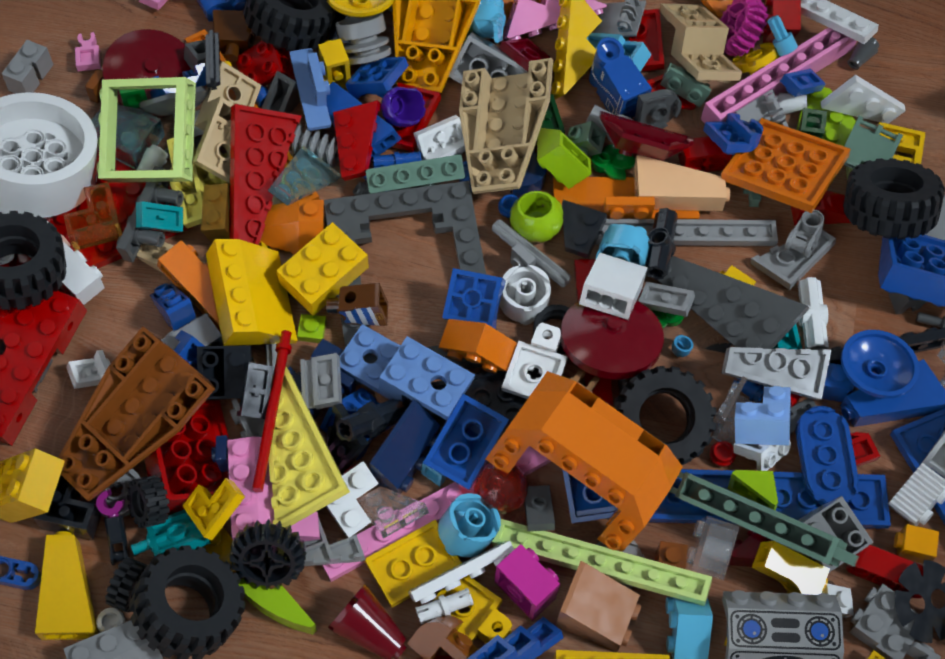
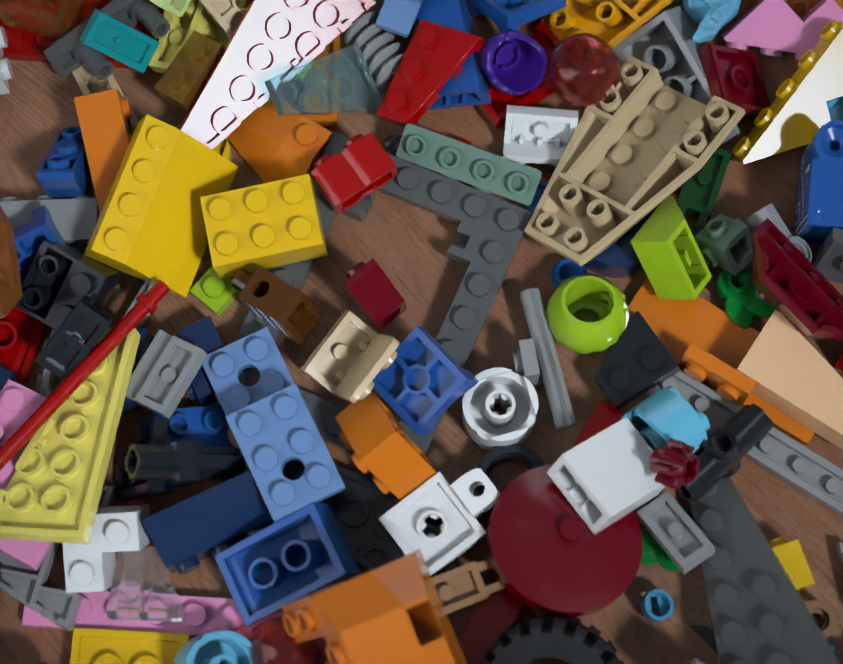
camera: 40 degrees right, 10 degrees up
blue pin [372,151,422,168] -> none
none -> tan bracket [300,310,400,403]
none -> red brick [311,132,398,215]
none -> dark red slope [344,258,407,332]
none -> clear red cylinder [547,33,621,106]
none -> dark red gear [650,438,699,490]

